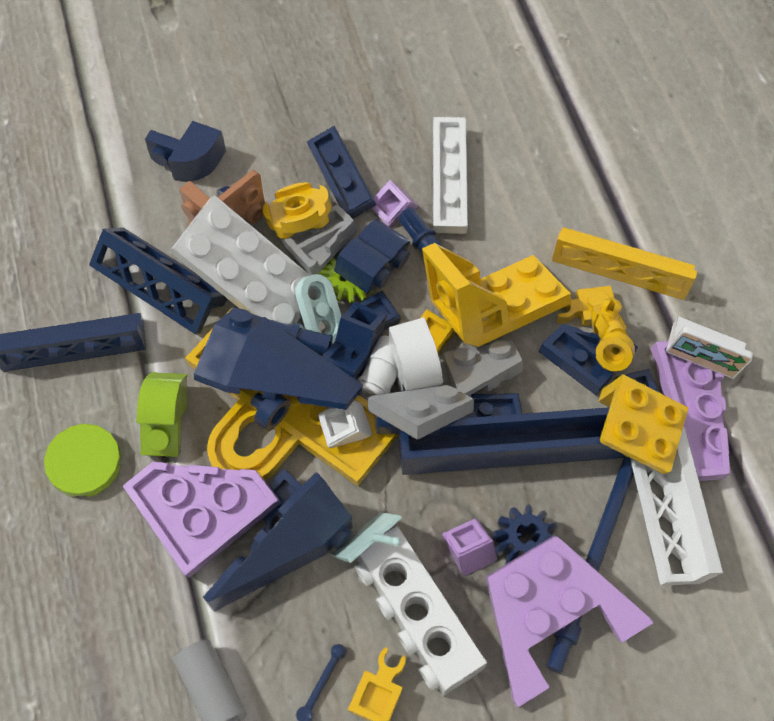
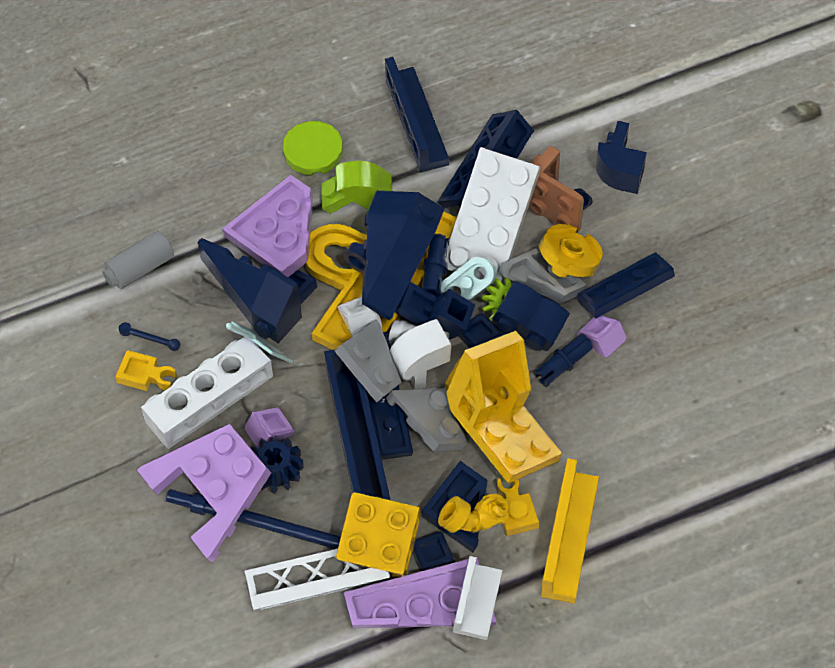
camera: 85 degrees right, 5 degrees down
white plate [433,117,468,234] -> none

